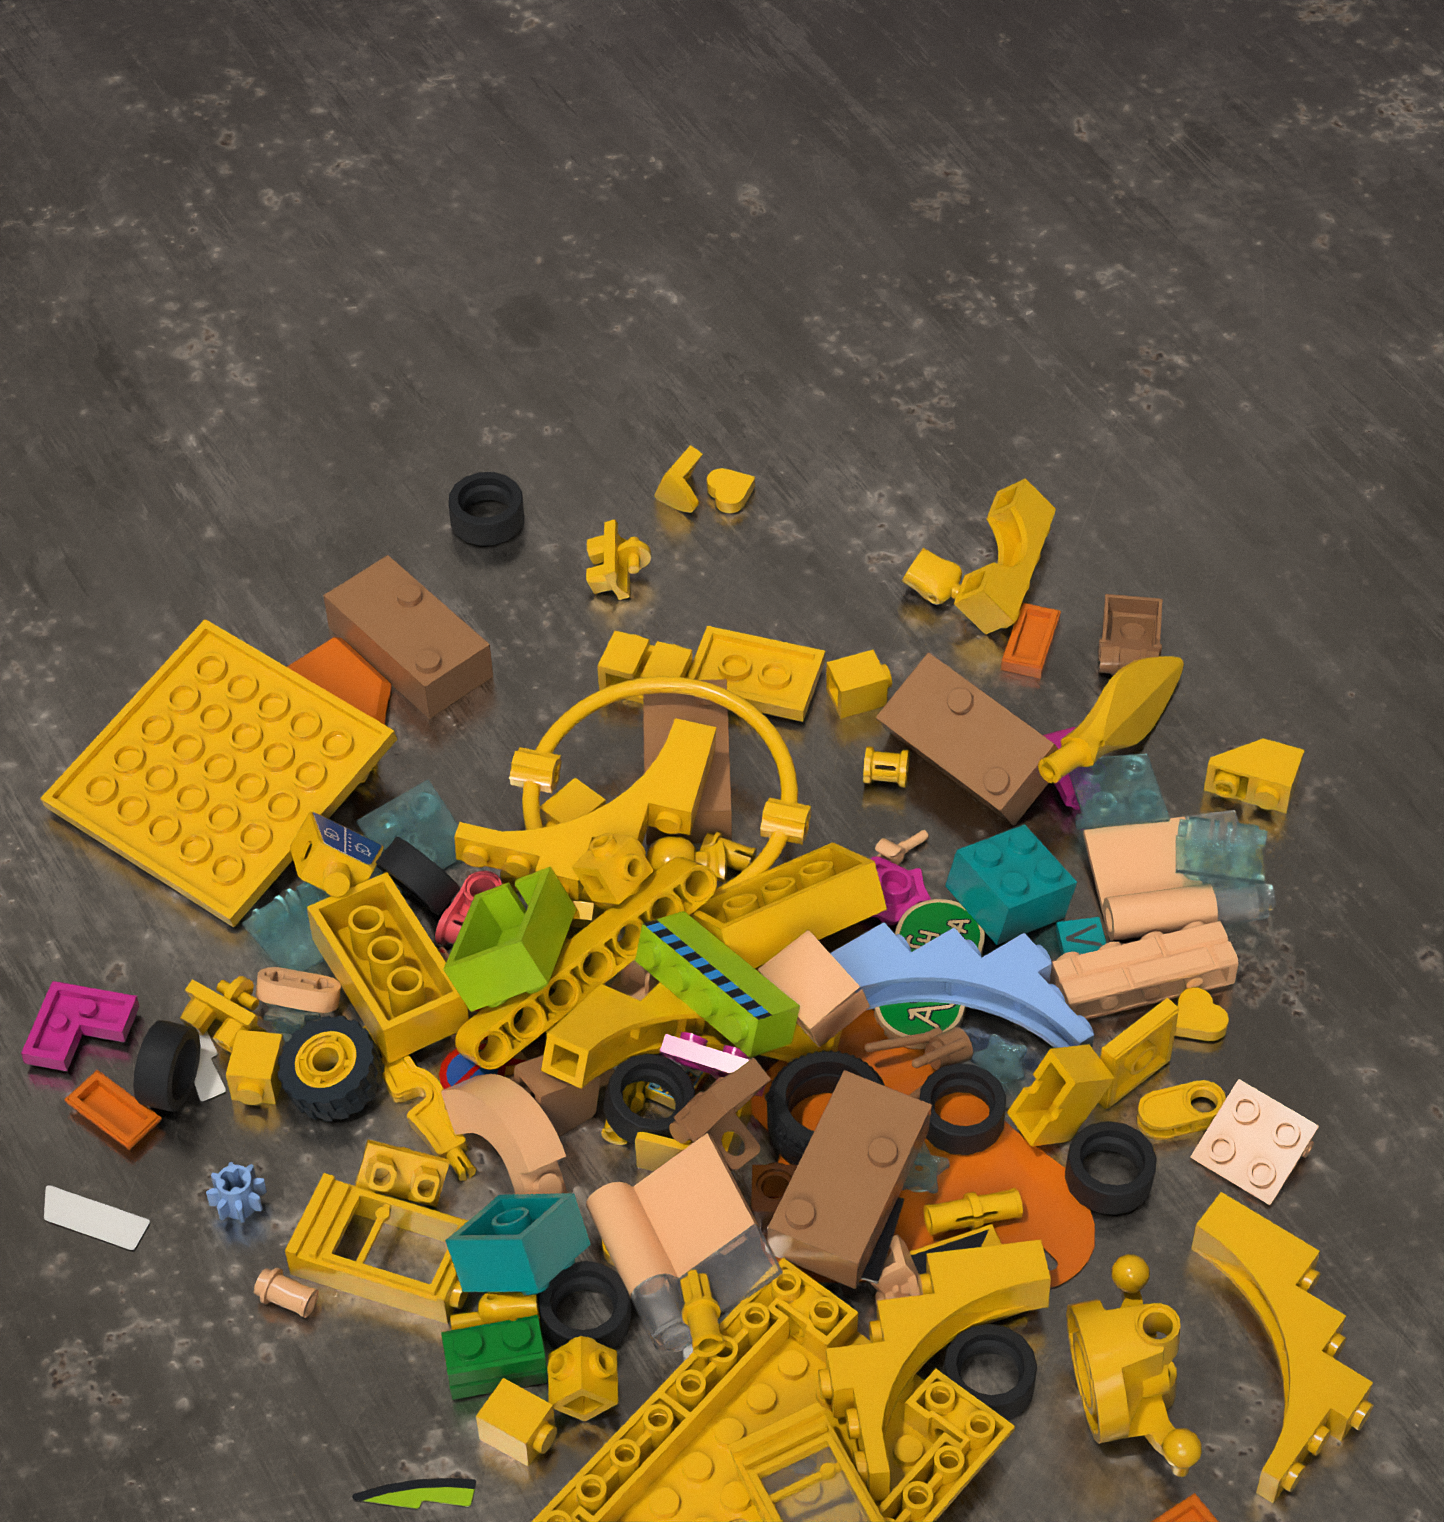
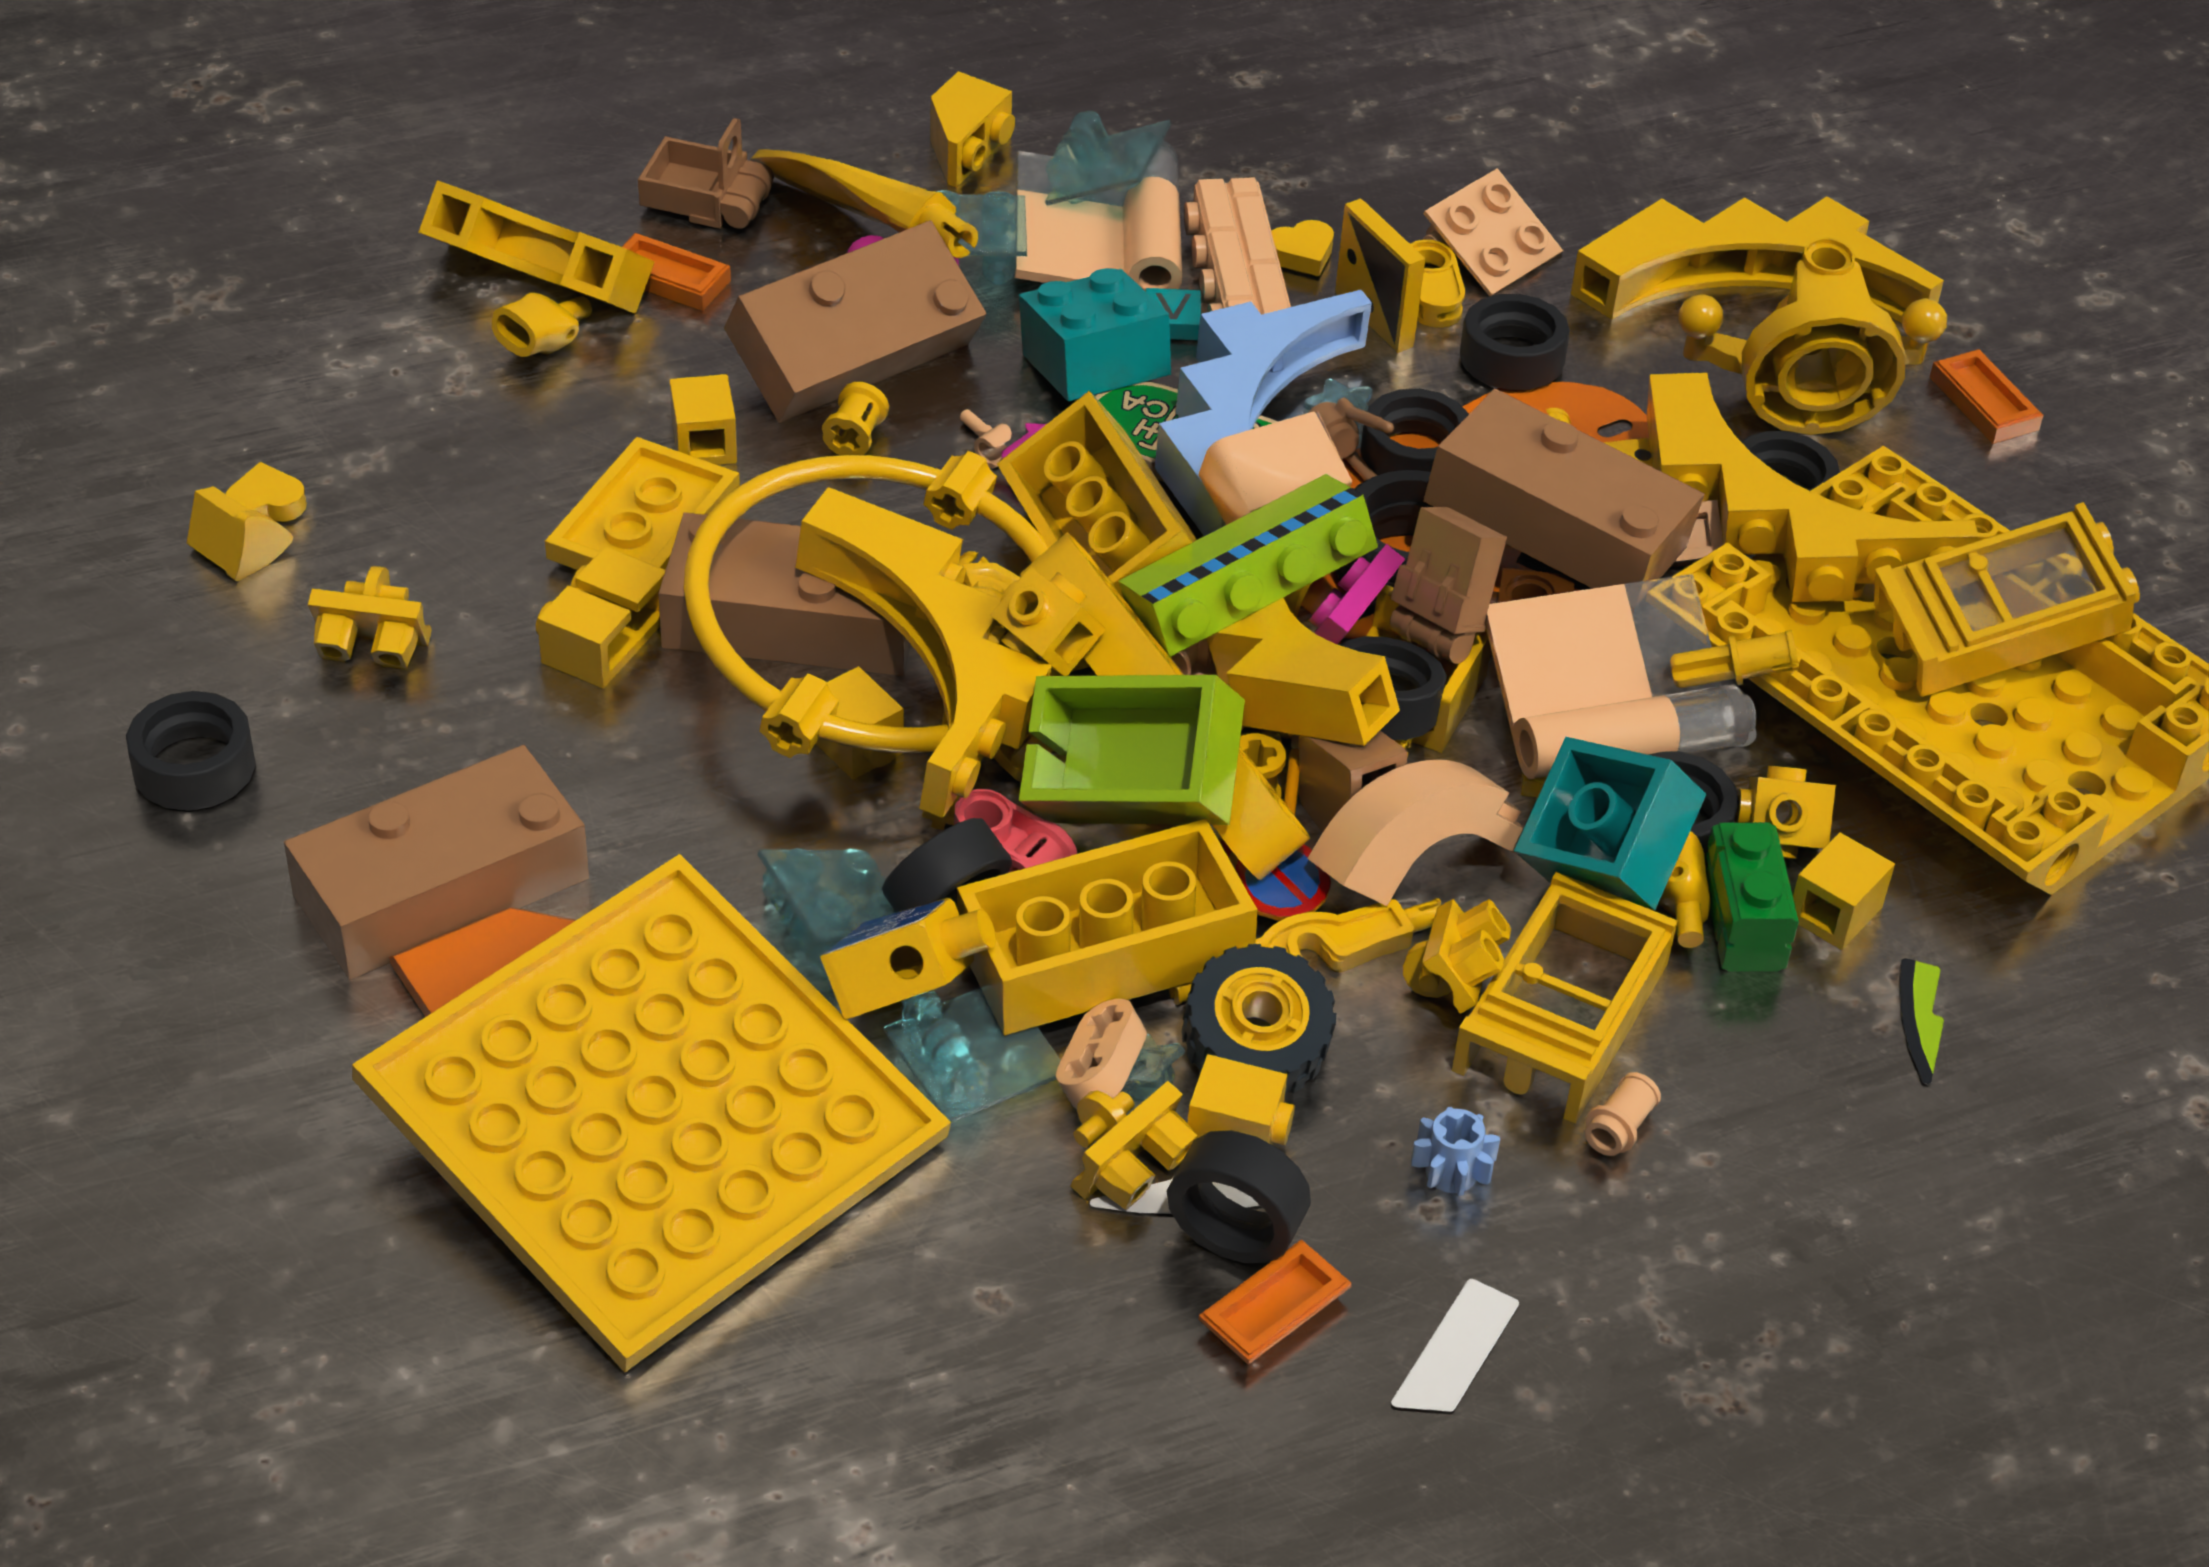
camera: 85 degrees left, 5 degrees down
dark pink plate [21,981,140,1071] -> none
yellow brick [1006,1044,1115,1147] -> none

